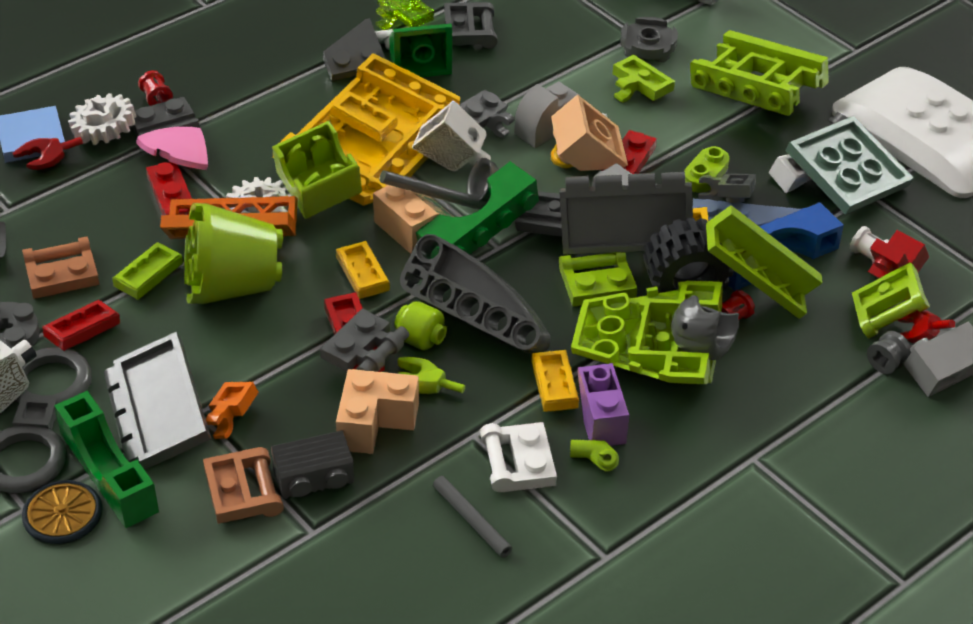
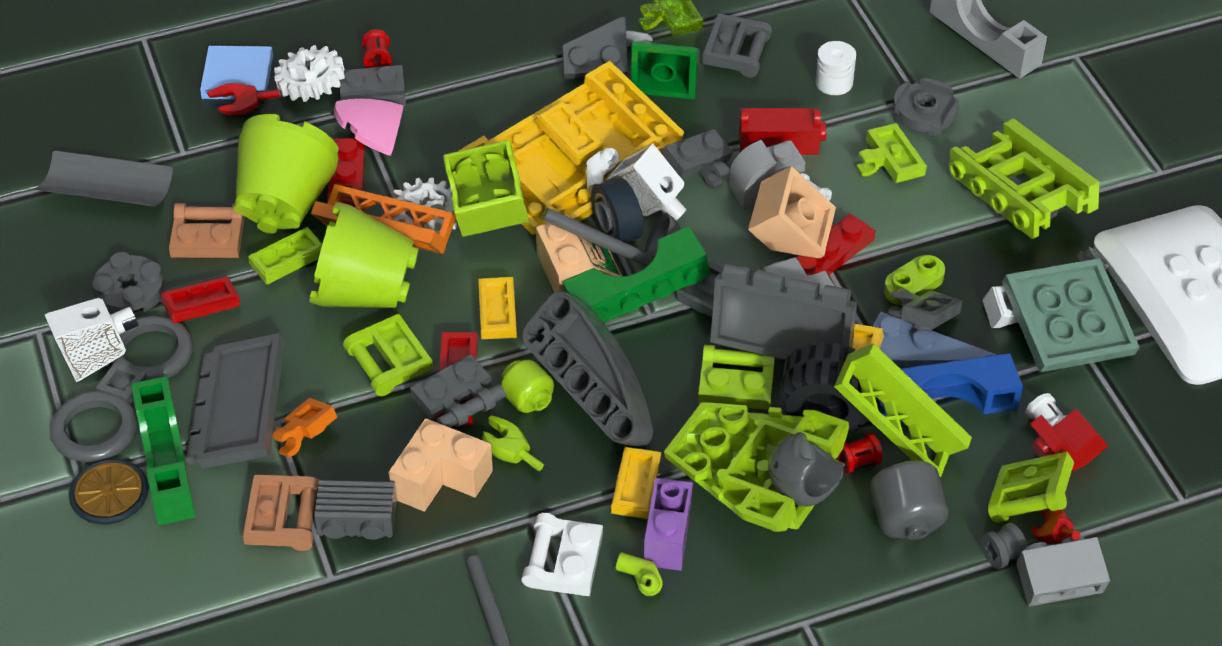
camera: 20 degrees right, 5 degrees up
none -> lime cone [233,114,339,234]
none -> lime plate [343,314,433,396]
none -> white arm [585,148,619,193]
none -> black wheel [591,177,644,243]
none -> red brick [739,108,826,155]
none -> white piece [815,41,856,95]
none -> dark grey head [869,460,949,540]

